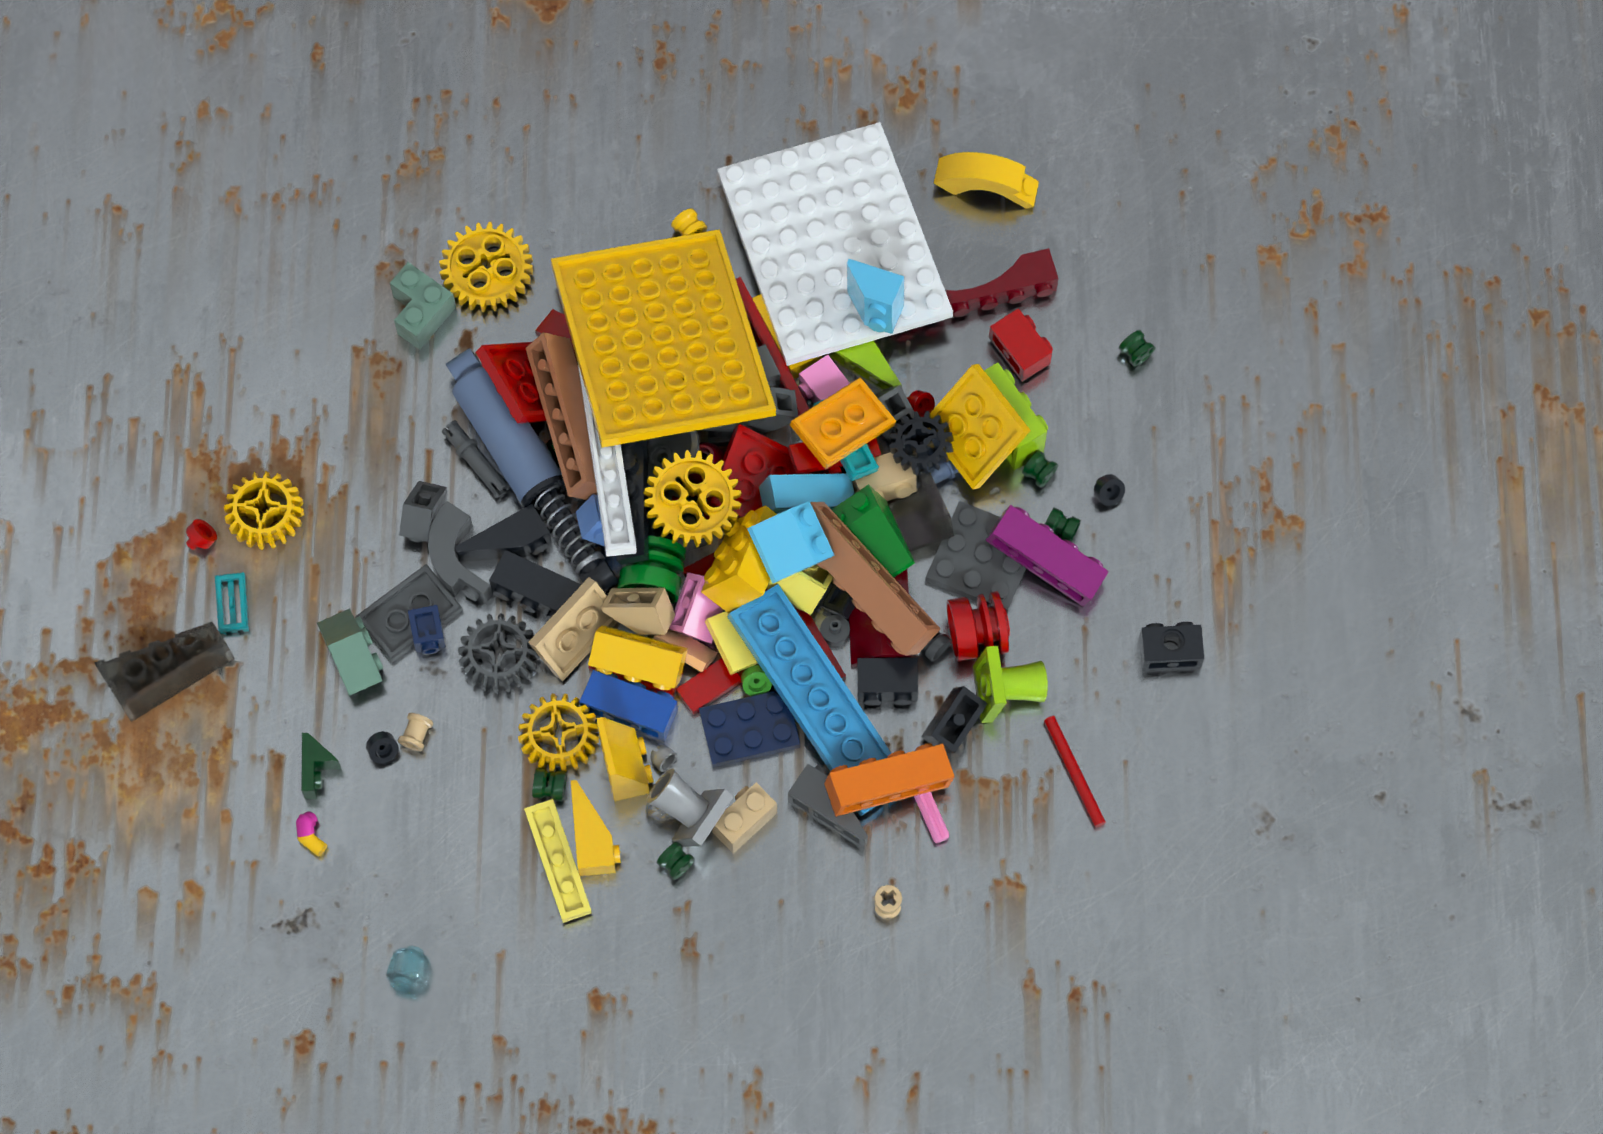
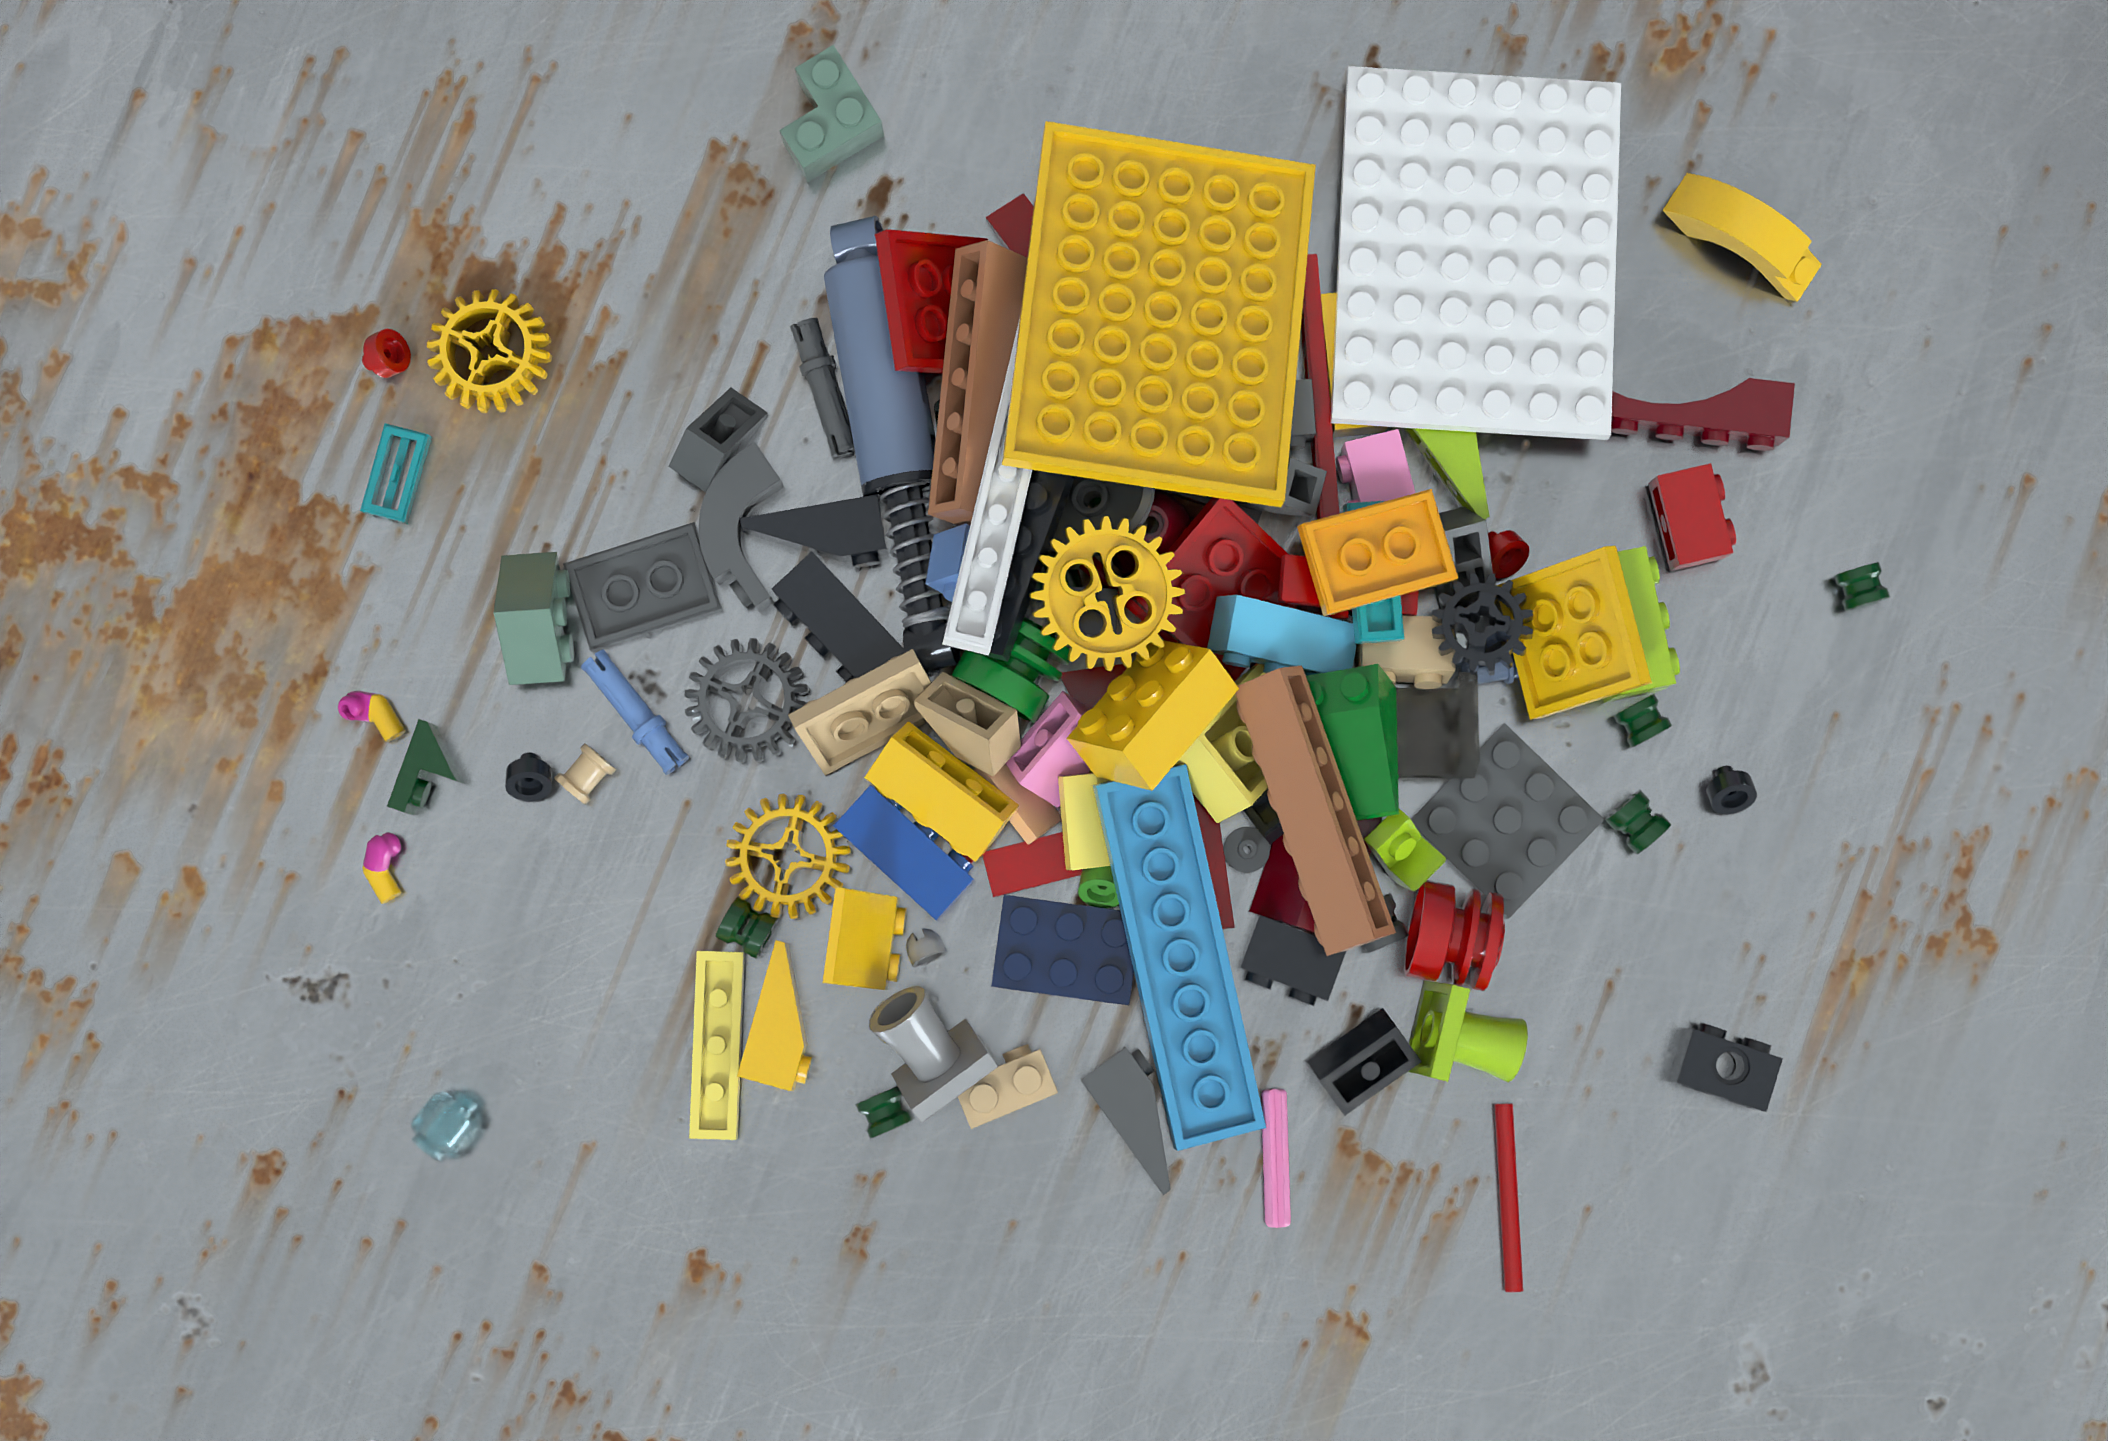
camera: 20 degrees right, 15 degrees up
clear smoke wedge [94,622,235,722] -> none
dark blue bracket [408,605,446,654] -> none
yellow gear [439,222,534,312] -> none
yellow wheel [671,208,707,236] -> none
medium azure slope [747,501,835,584] -> none
orange brick [824,743,955,817] -> none
medium azure slope [847,259,904,334] -> none
tan bush [875,885,902,919] -> none
magenta brick [985,505,1109,606] -> none
none -> arm [338,691,406,742]
none -> medium blue pin [581,649,689,775]
none -> lime slope [1364,809,1446,891]

